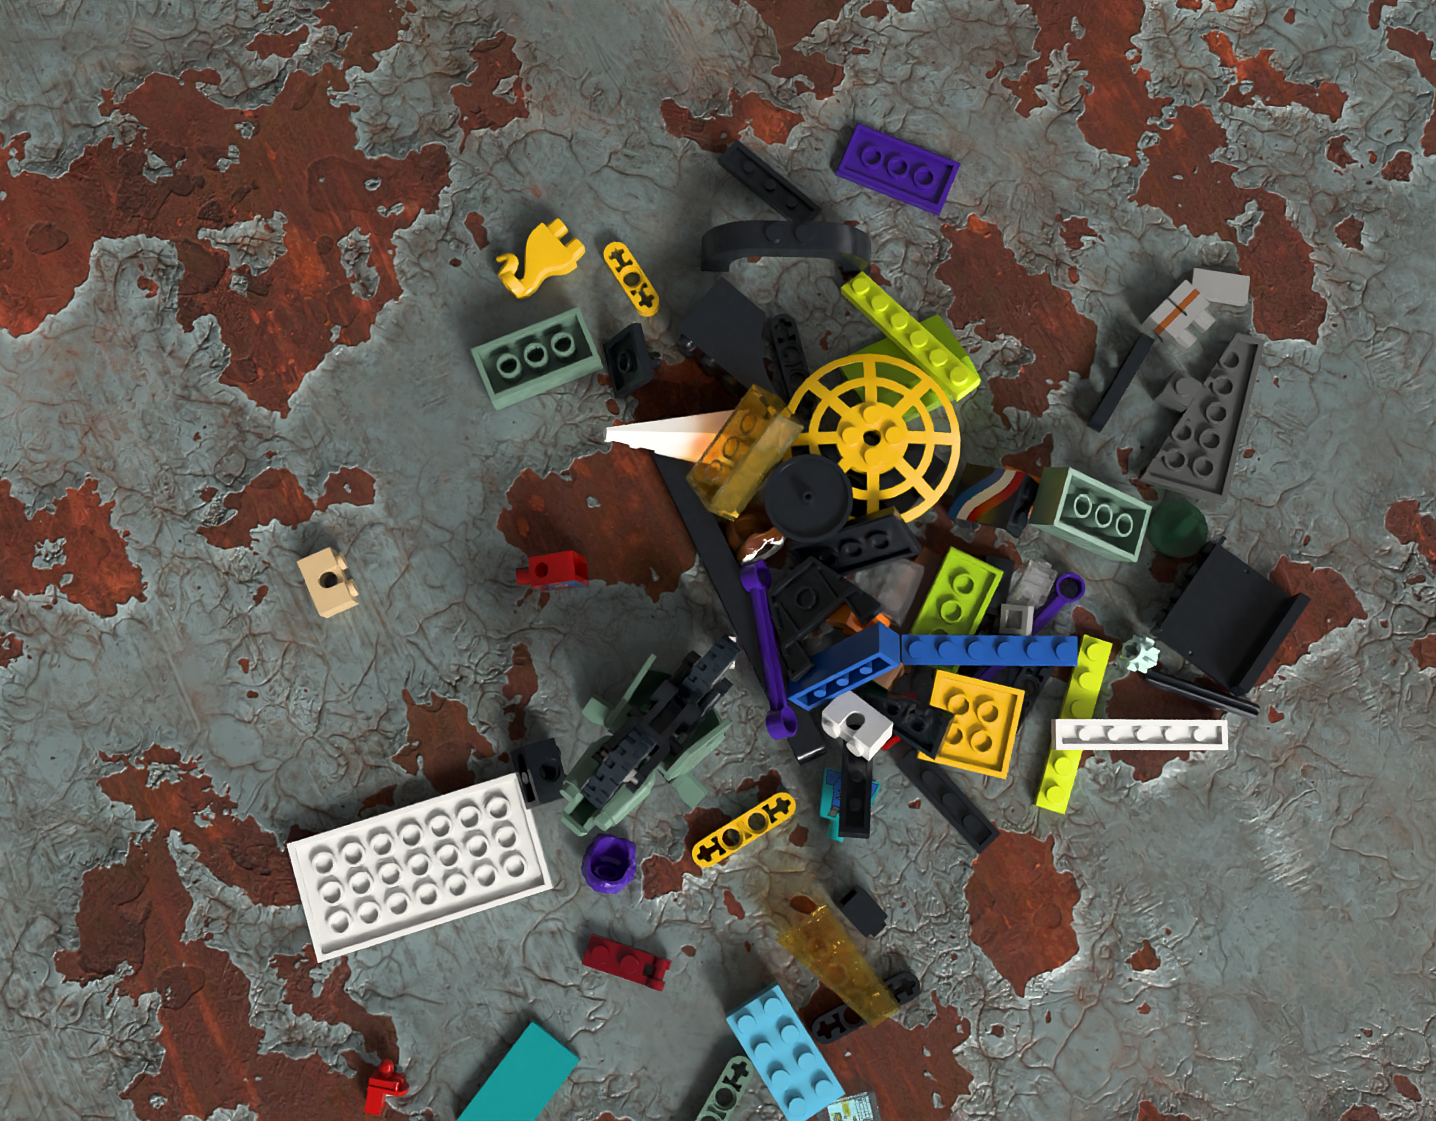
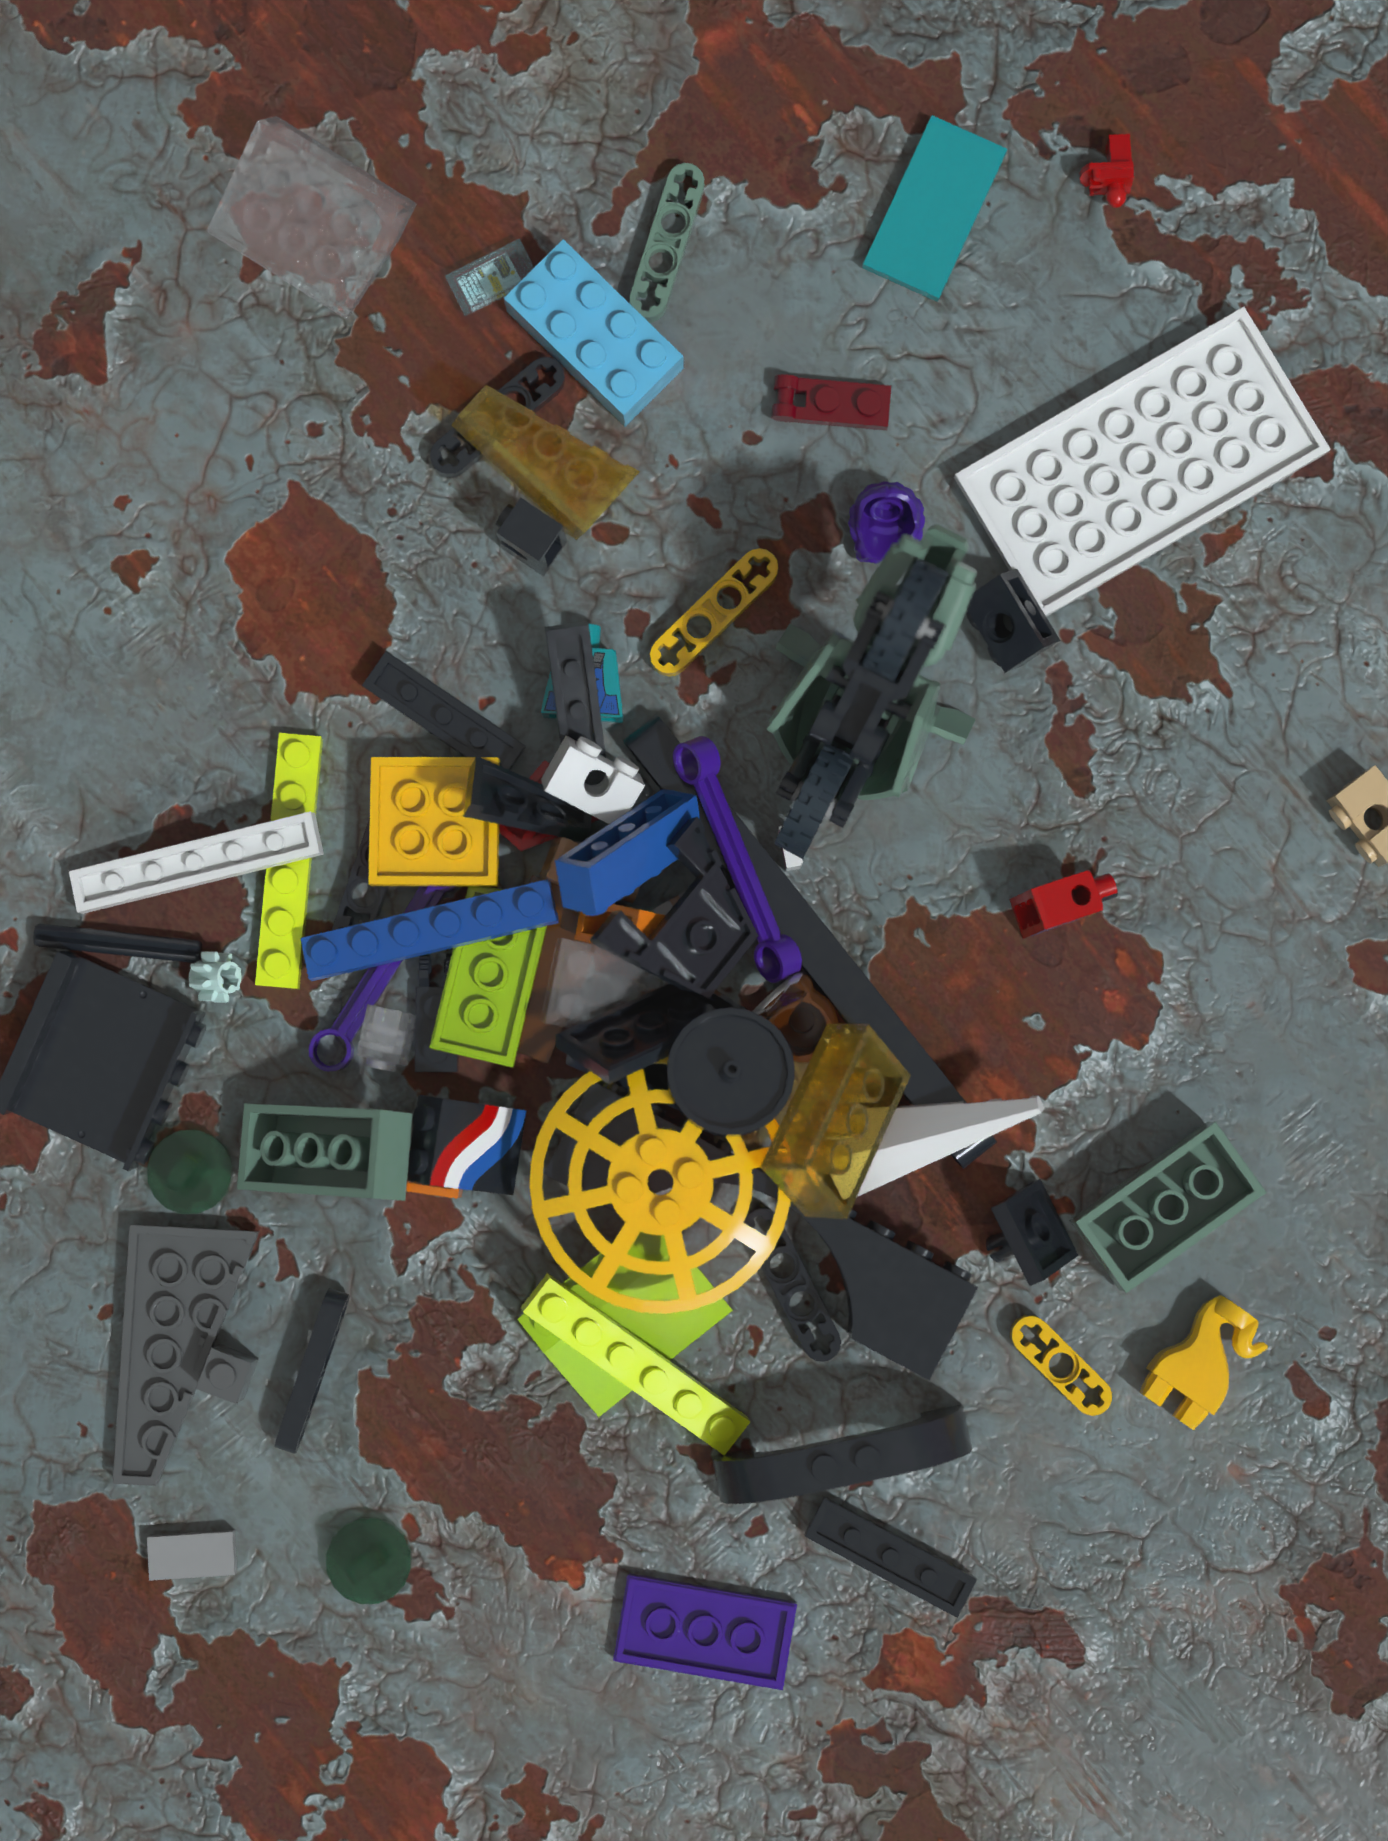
camera: 170 degrees right, 5 degrees up
light grey plate [999,604,1034,636] -> none
light grey hips [1141,279,1216,352] -> none
none -> clear green tile [326,1517,412,1604]

